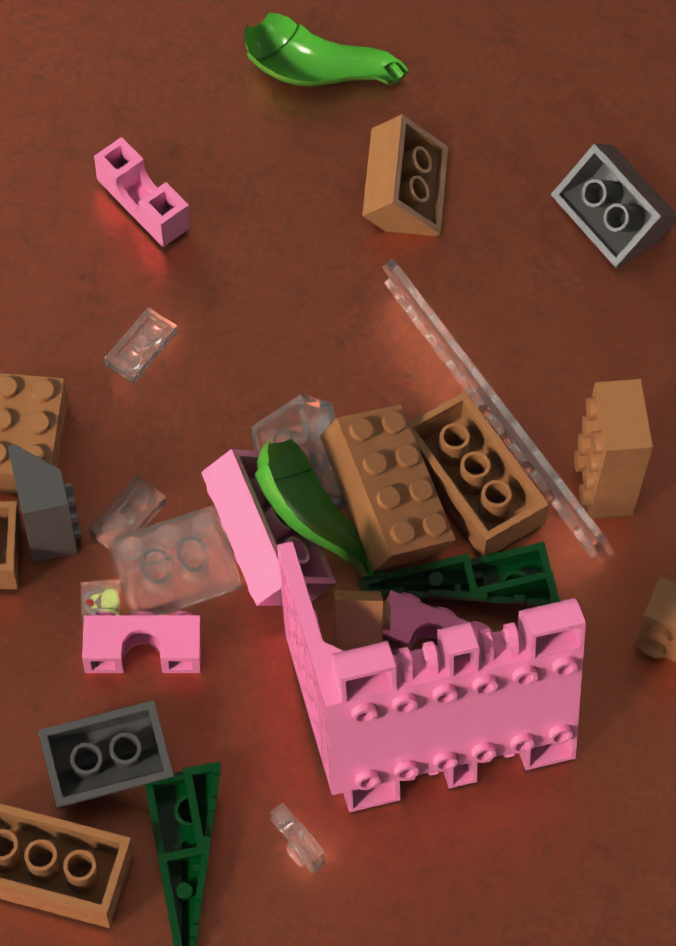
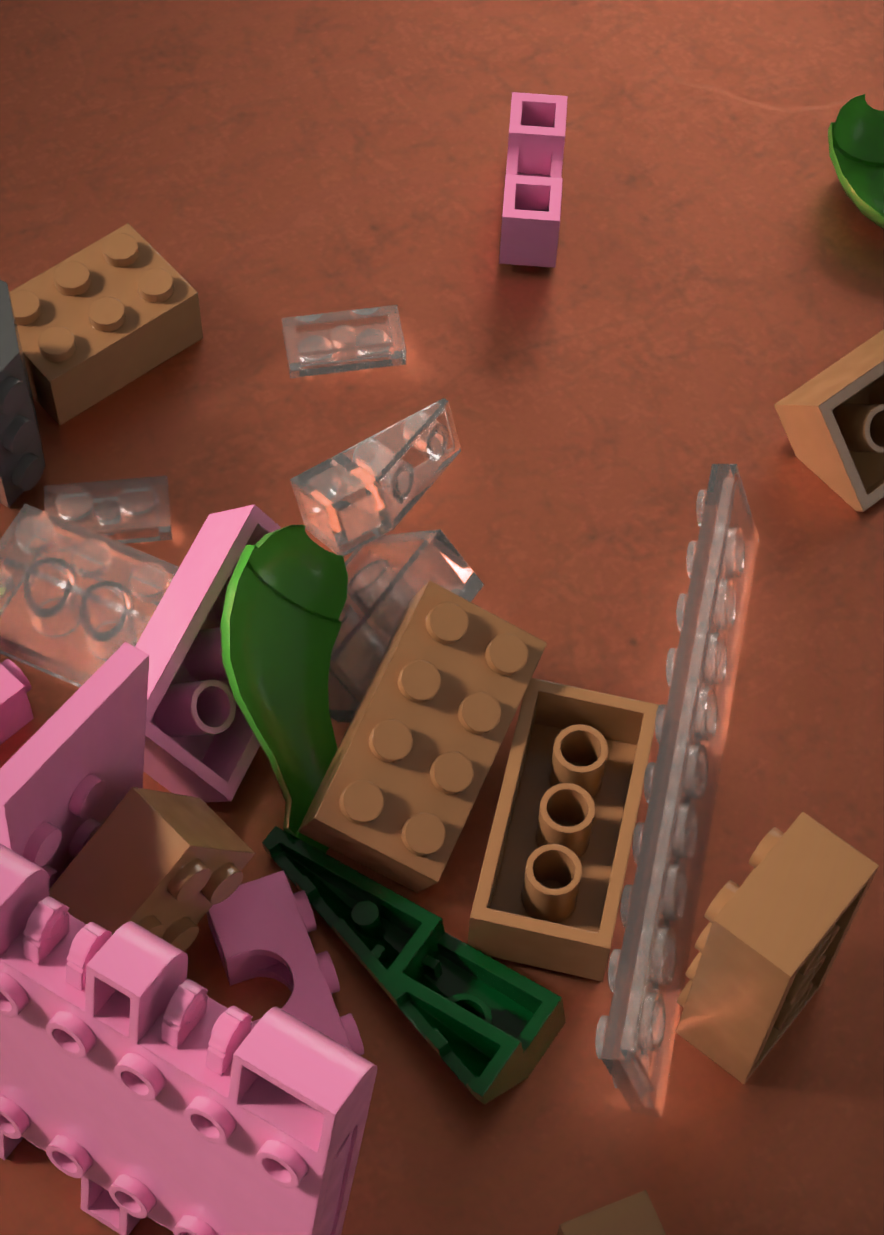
camera: 45 degrees right, 5 degrees down
none -> clear slope [290,398,461,557]

